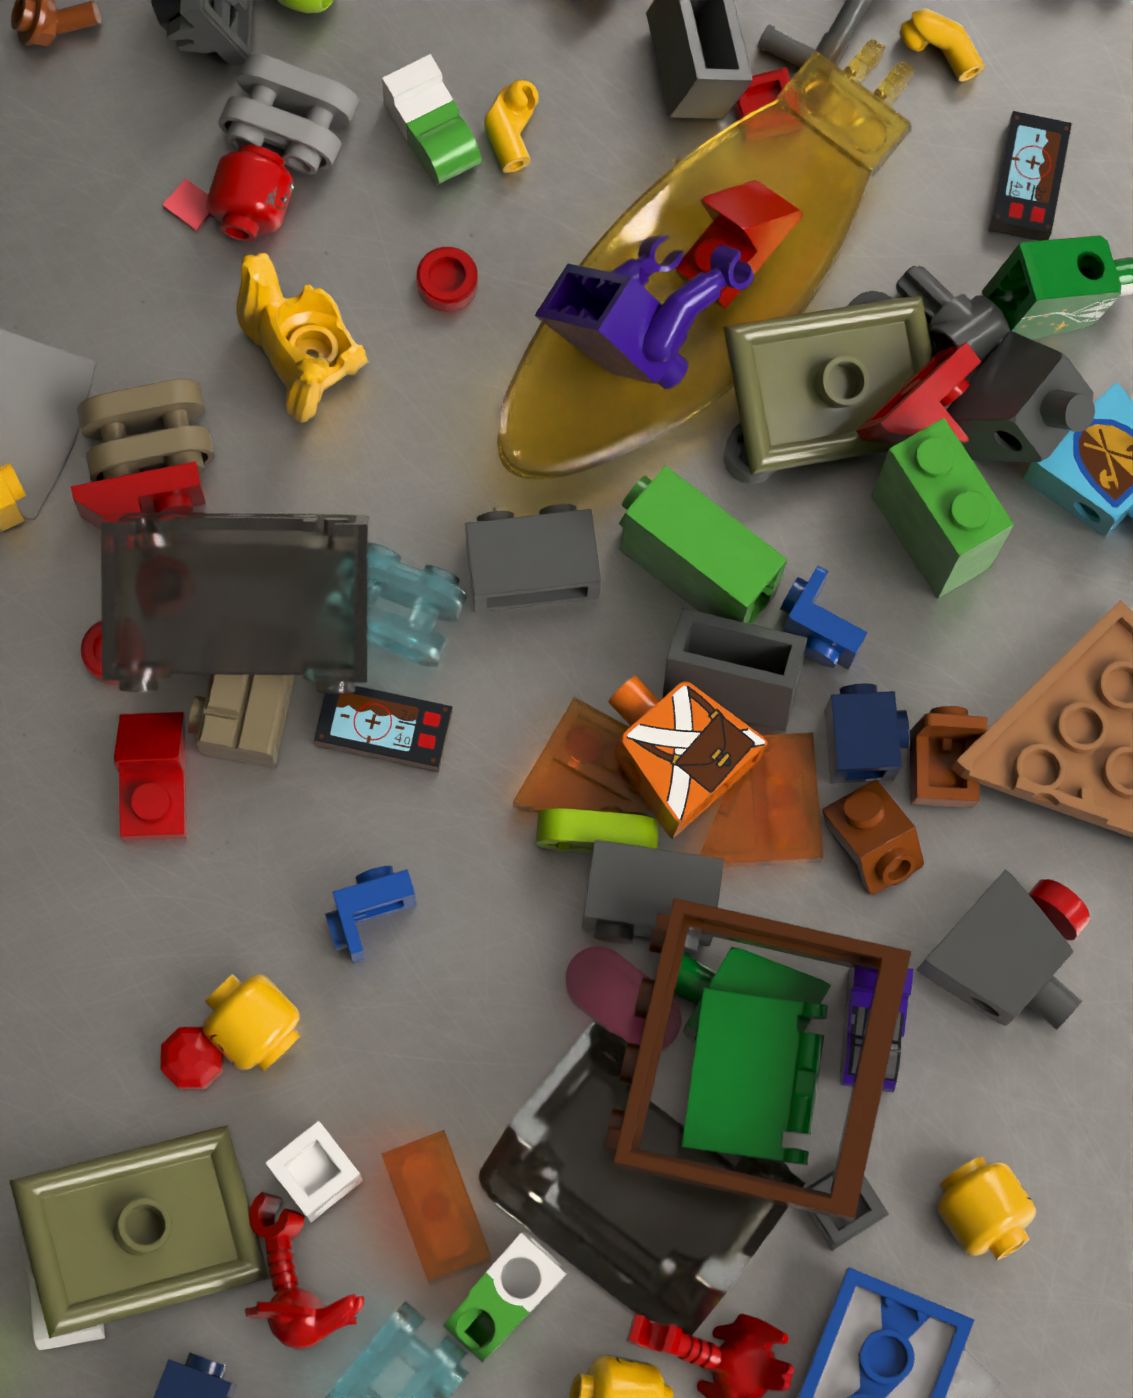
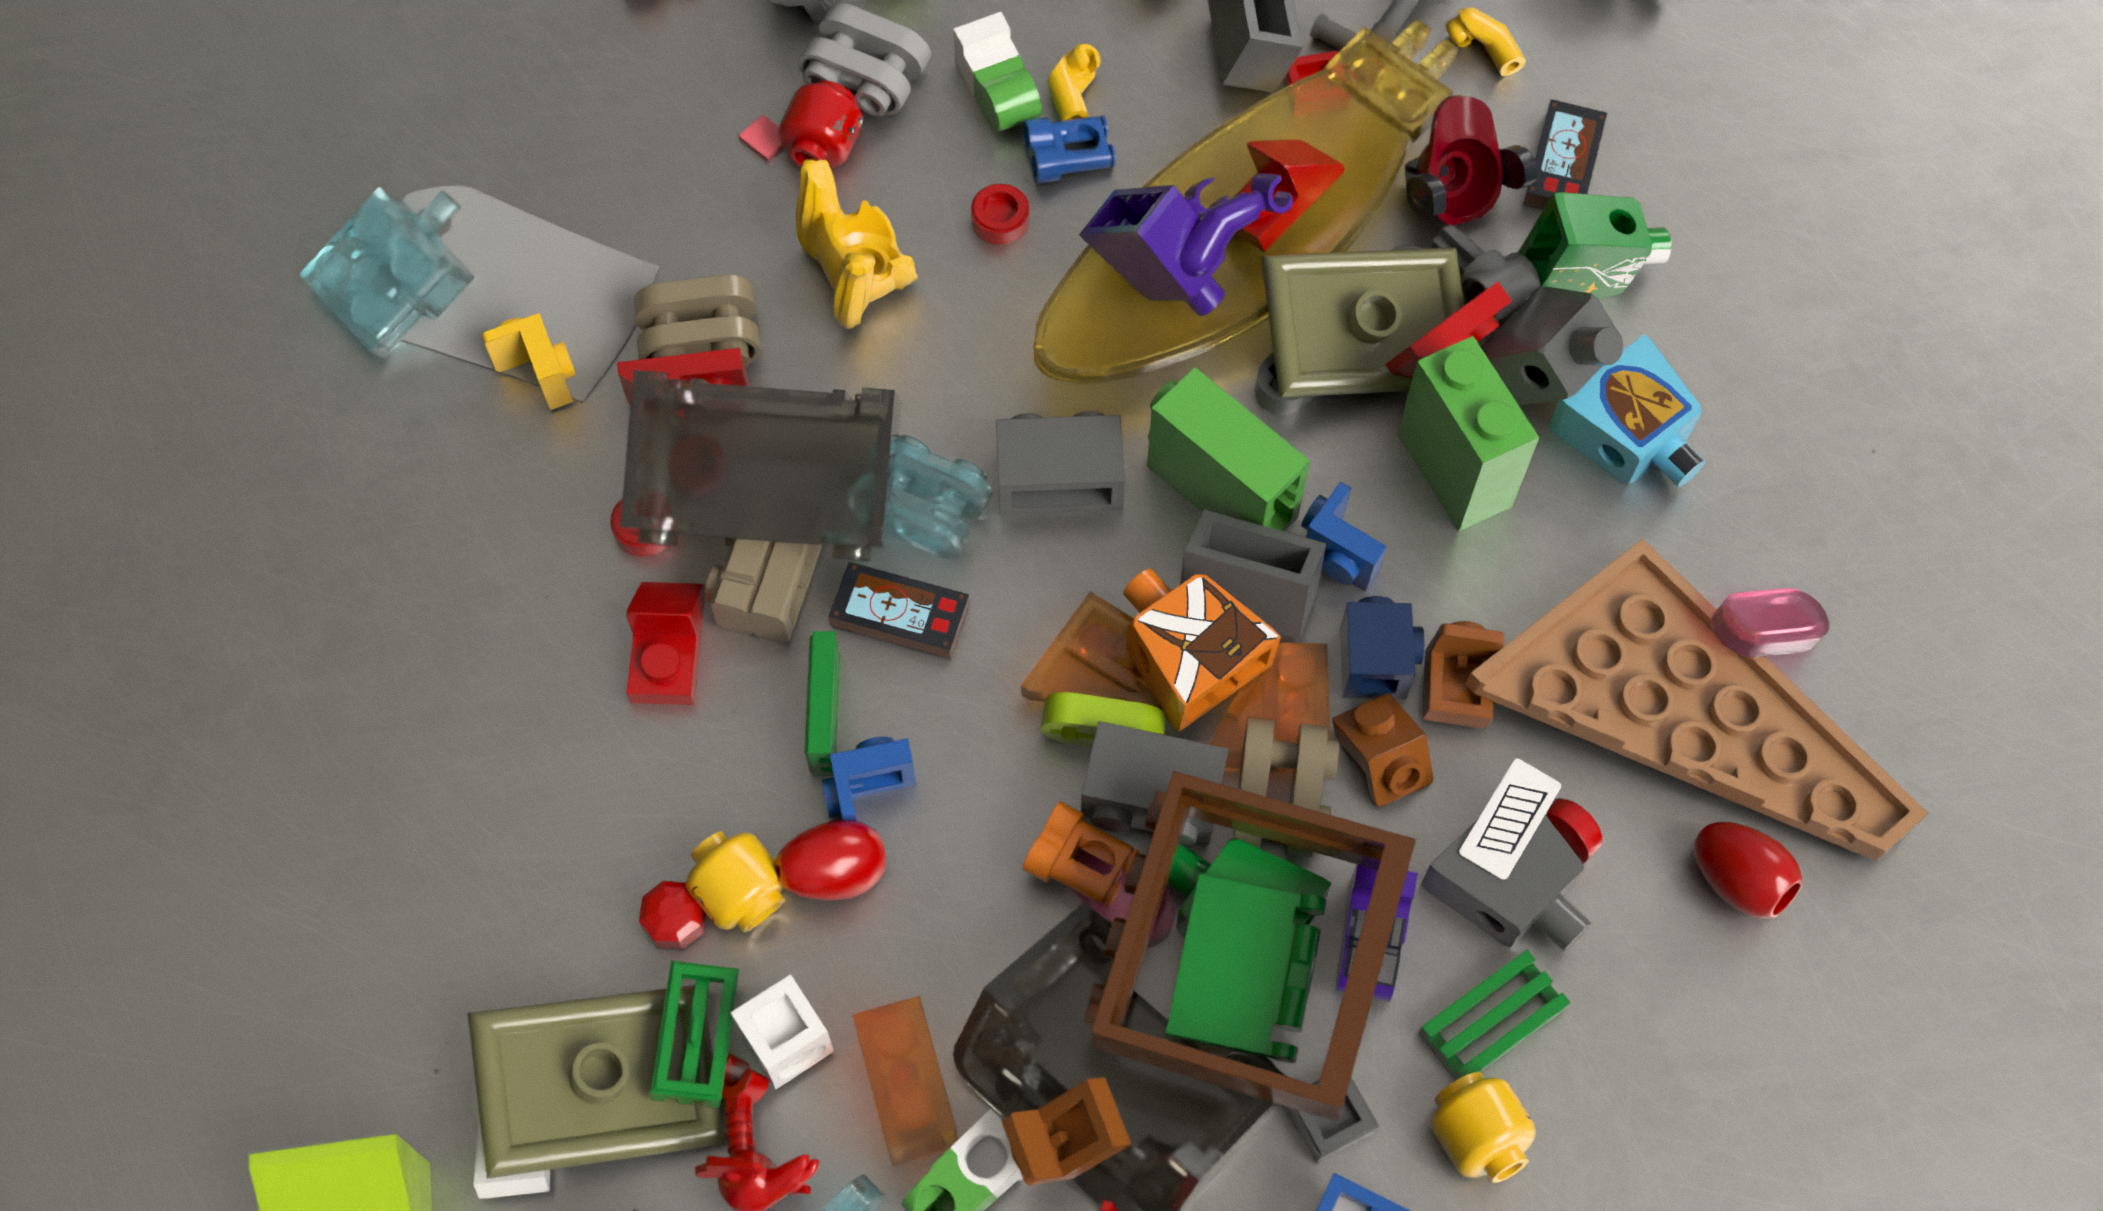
camera: 10 degrees right, 10 degrees down
none -> green tile [650,960,739,1108]
none -> red animal [774,820,886,901]
none -> green tile [804,631,841,776]
none -> dark orange bracket [1002,1077,1131,1186]
none -> blue piece [1022,115,1116,184]
none -> orange piece [1022,801,1140,908]
none -> dark tan brick [1233,717,1339,857]
none -> dark red cap [1405,95,1537,226]
none -> green tile [1419,949,1571,1080]
none -> white sticker [1459,759,1561,880]

